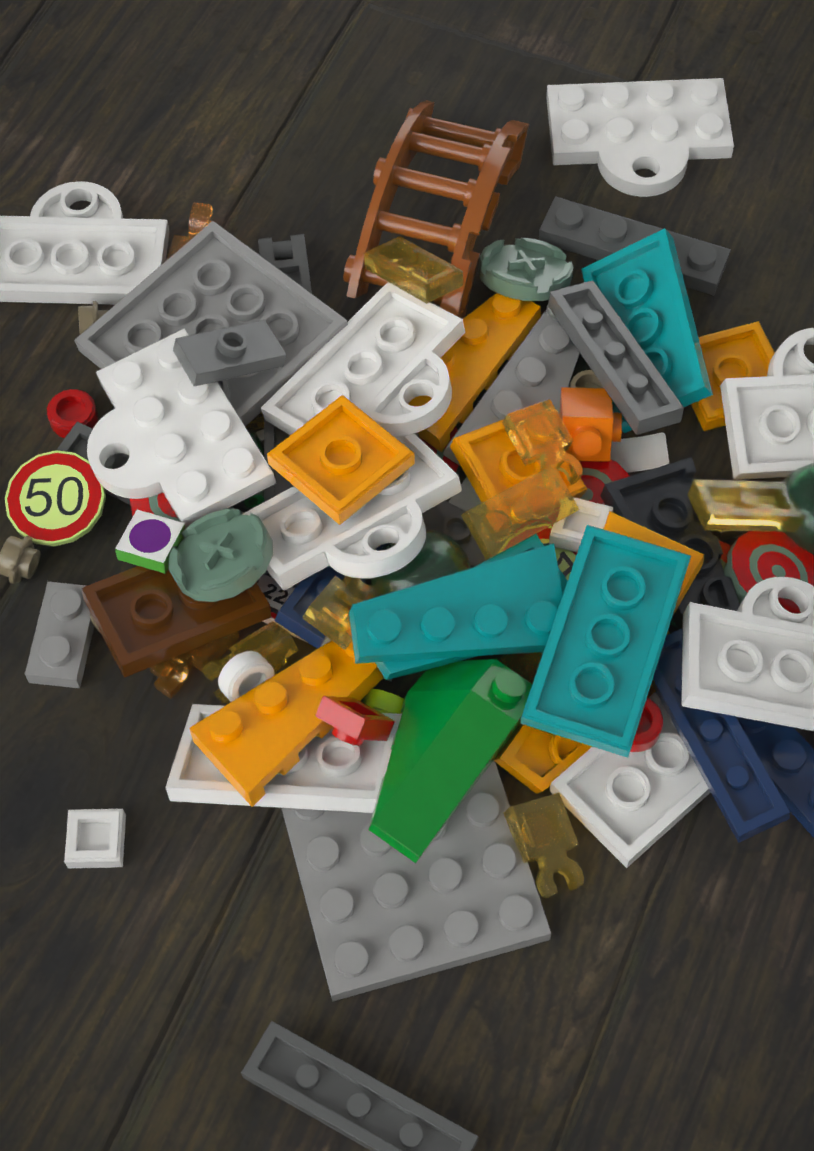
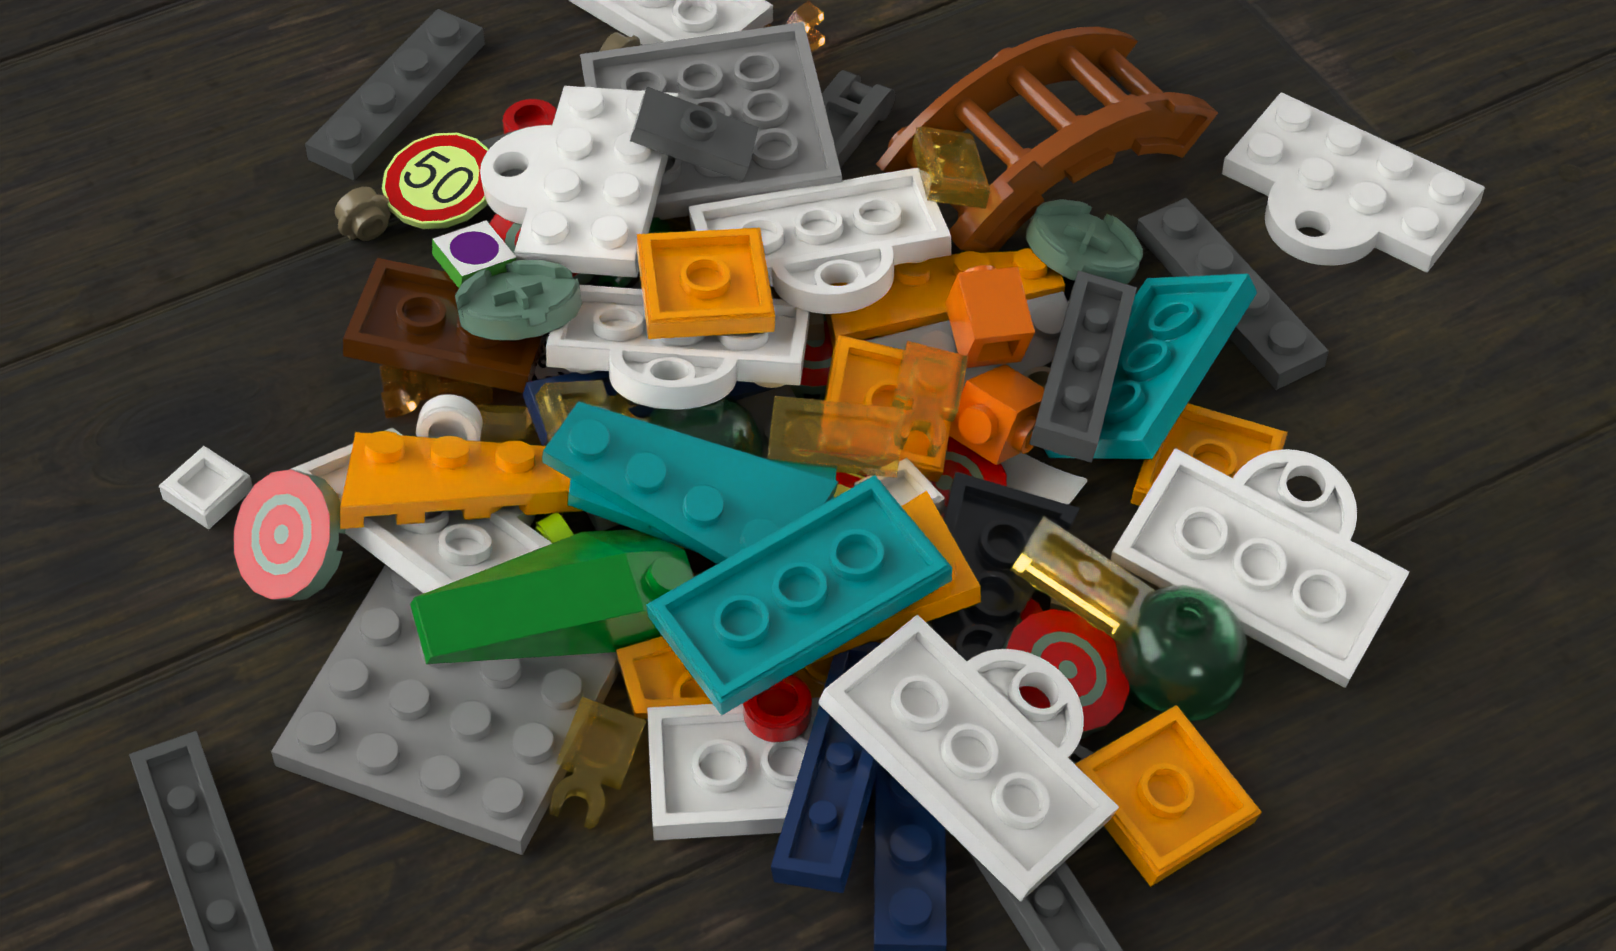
camera: 35 degrees right, 10 degrees down
light grey plate [25,582,94,688] -> none
red plate [315,696,395,746] -> none
none -> tile [234,469,345,601]
none -> orange brick [945,265,1035,369]

